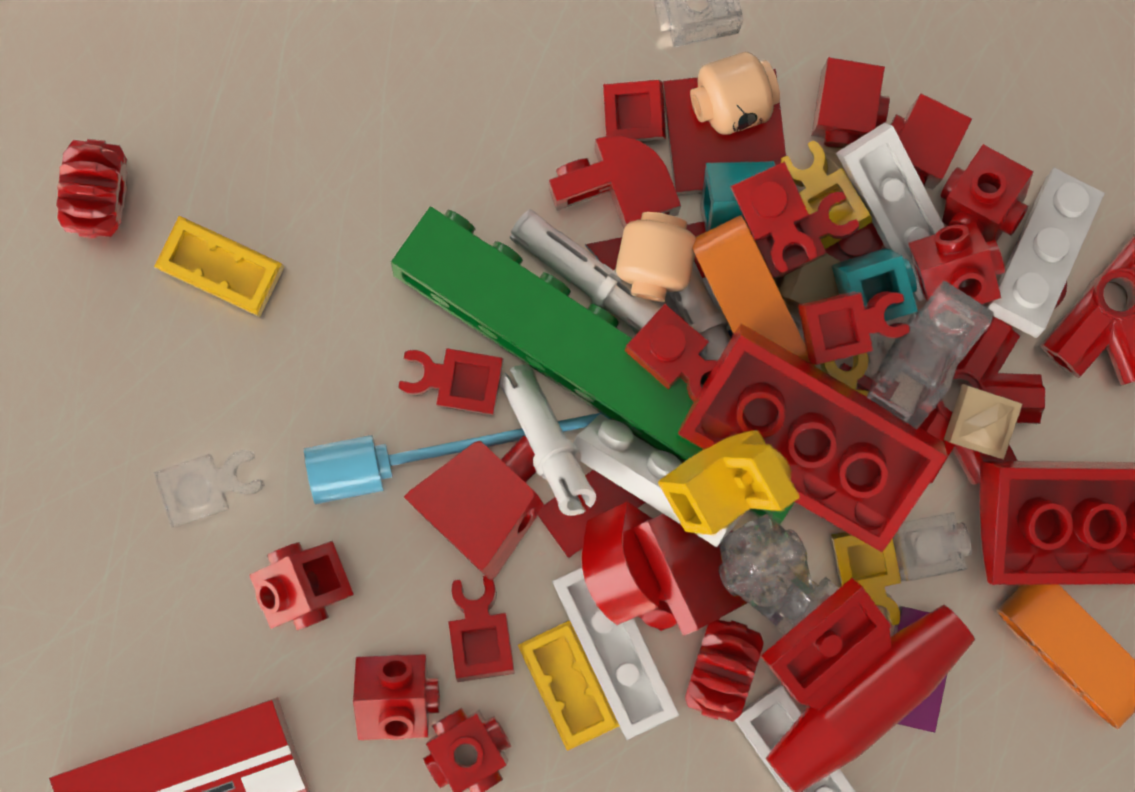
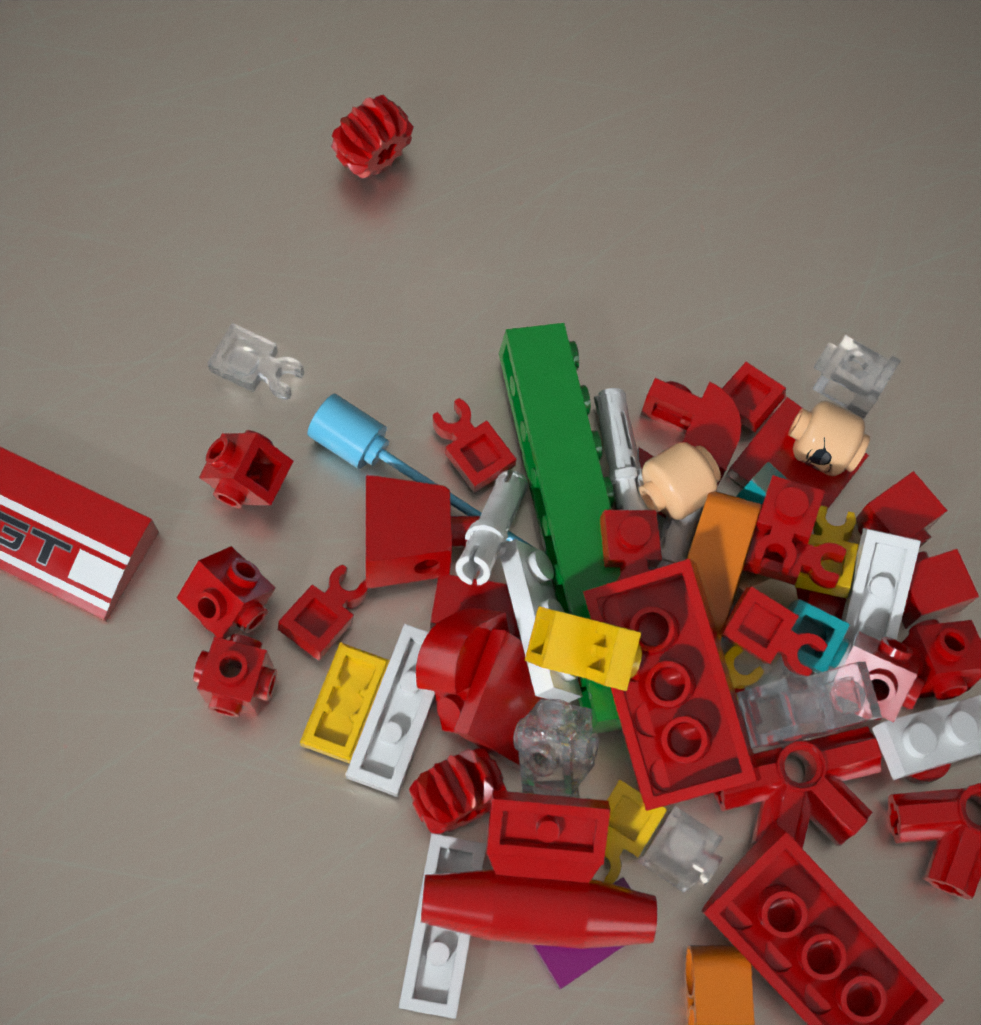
camera: 40 degrees right, 15 degrees down
yellow plate [154,215,285,317] -> none
tan tile [944,384,1022,460] -> none

